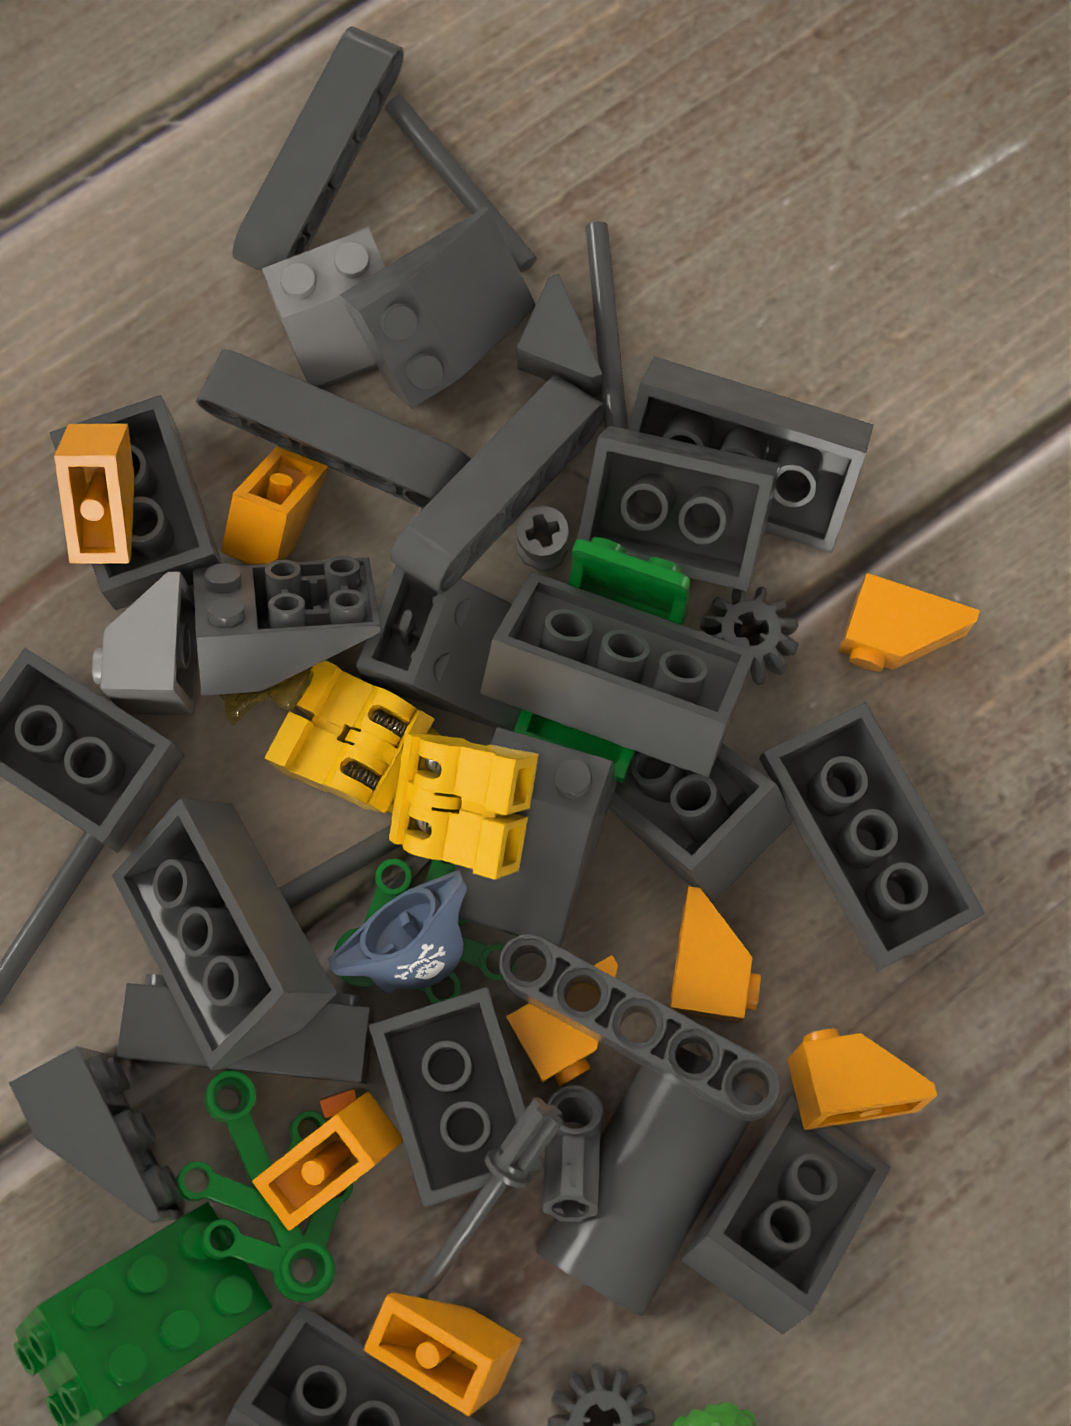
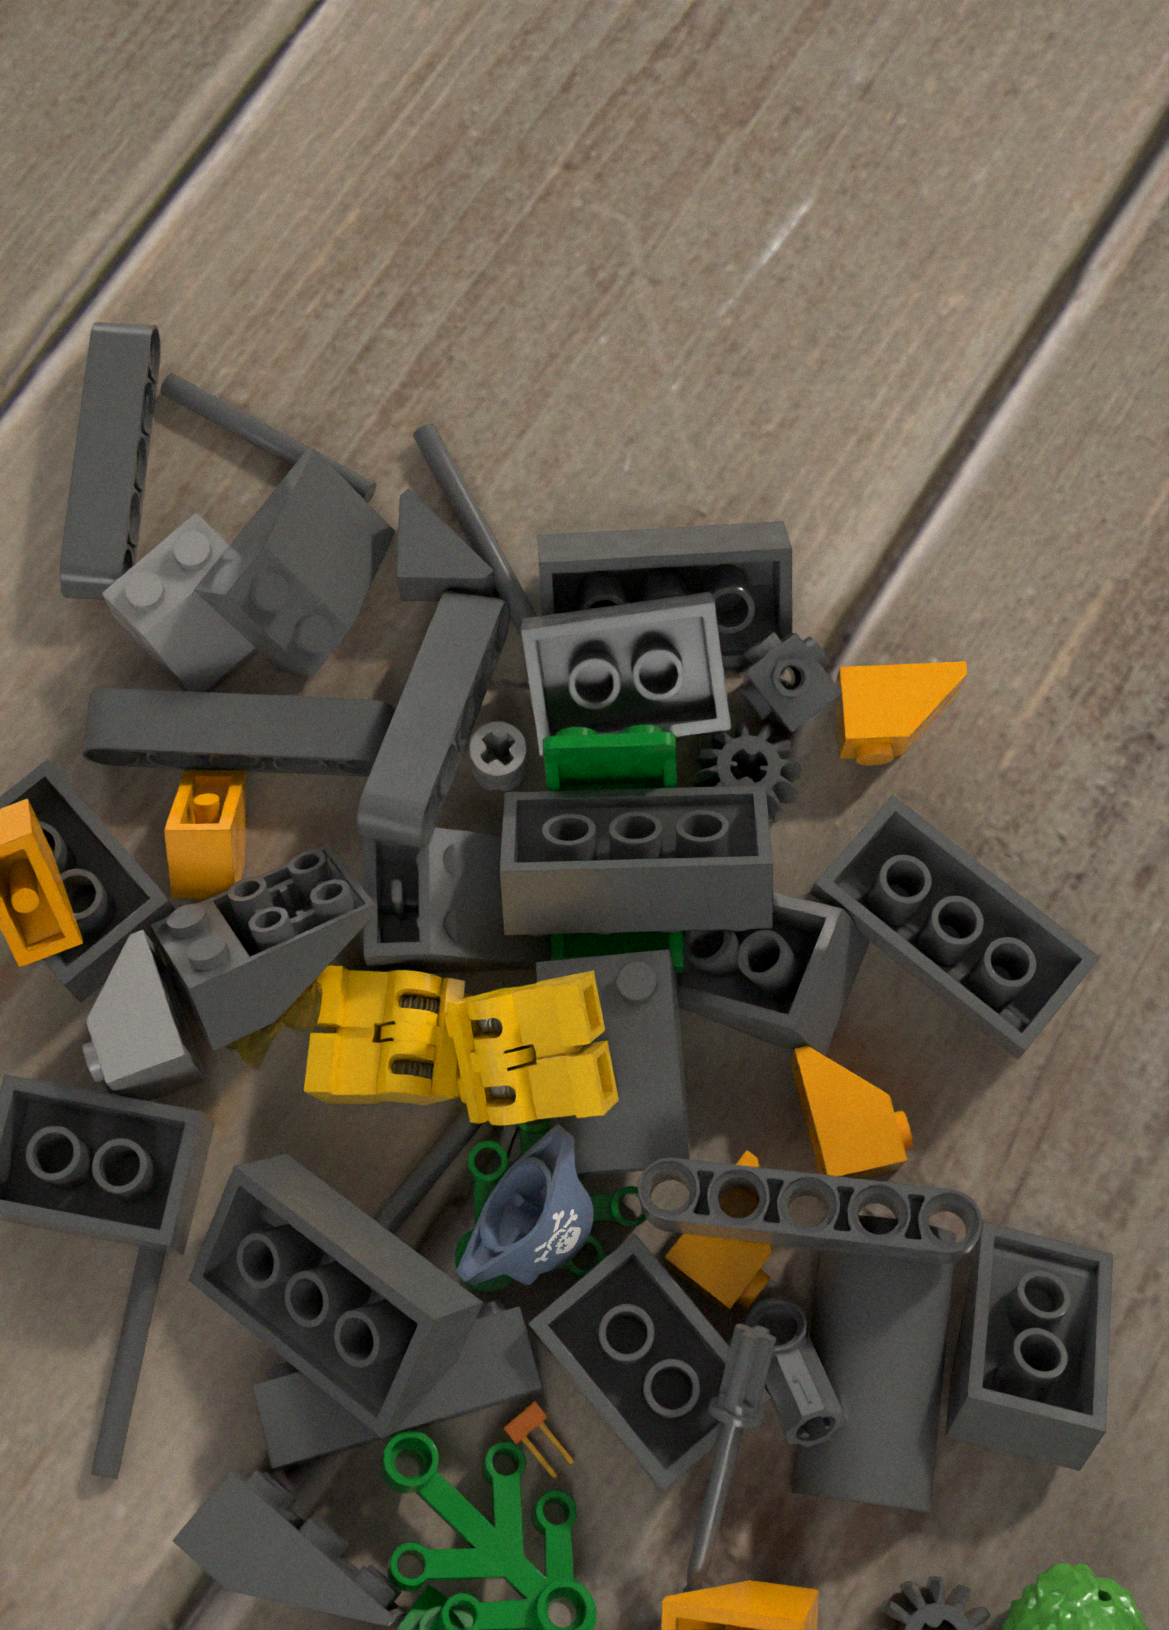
camera: 25 degrees left, 5 degrees down
light orange slope [252,1091,404,1231] -> none
light orange slope [787,1029,938,1130] -> none
none -> dark grey brick [738,631,843,733]

